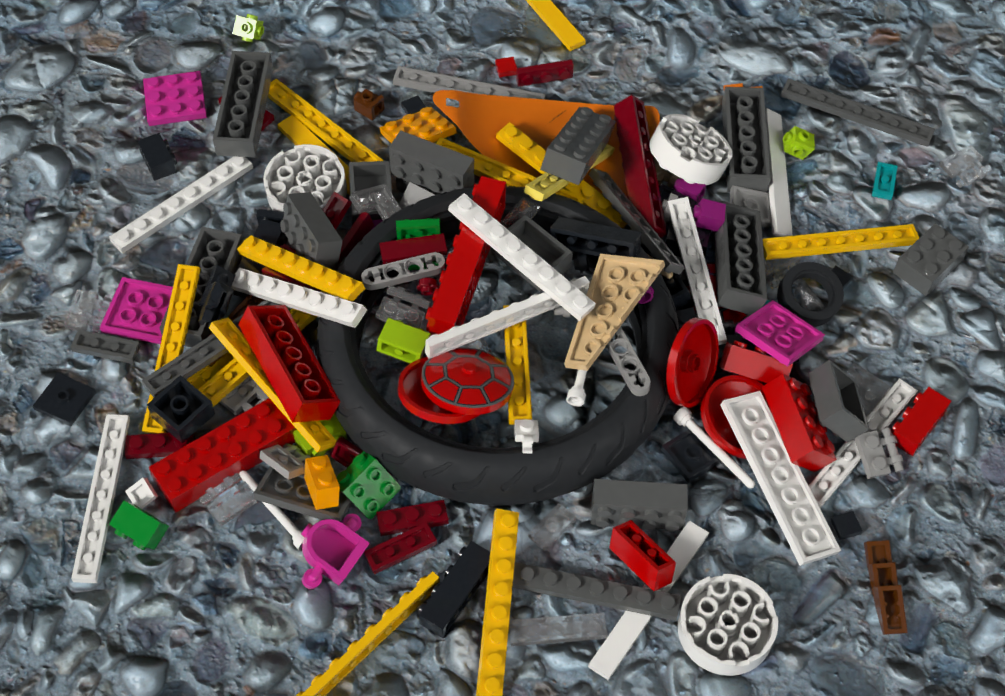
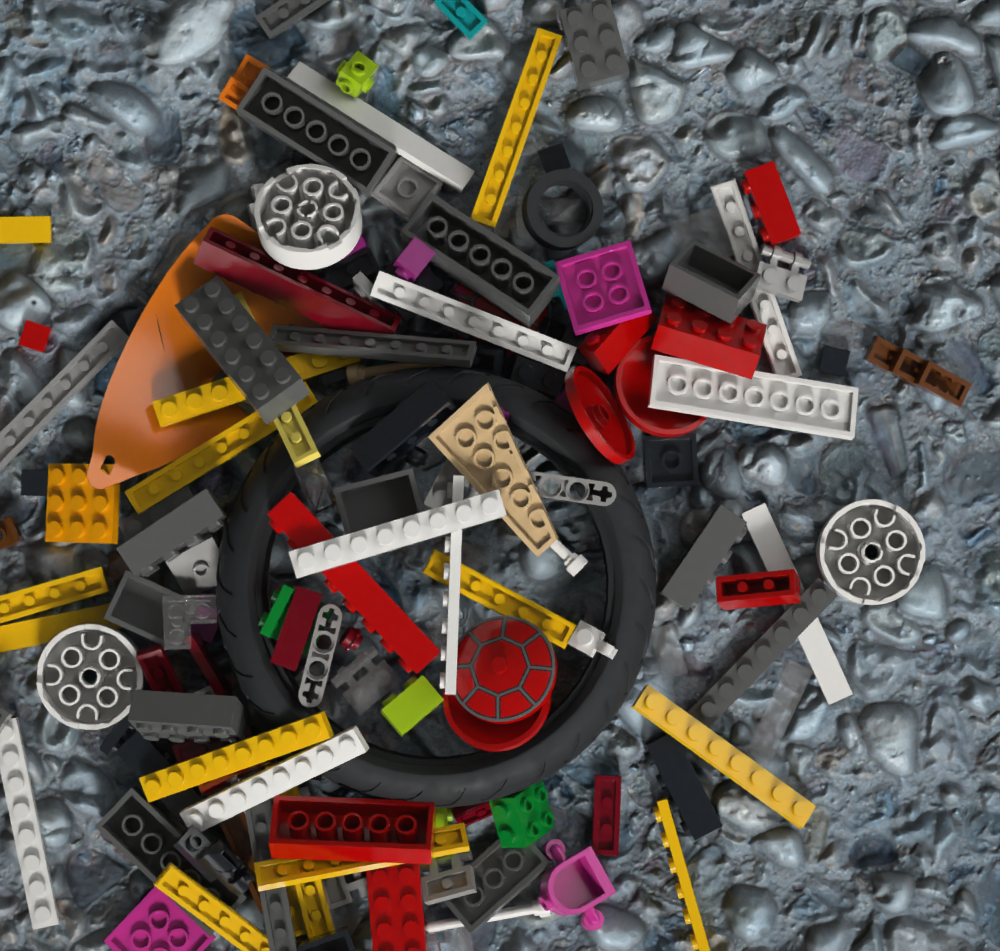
camera: 55 degrees left, 30 degrees up
light orange brick [304,455,340,510] -> none
dark red plate [376,500,449,536] -> none
dark red plate [516,59,574,87] -> none
white piece [673,407,755,489] -> none

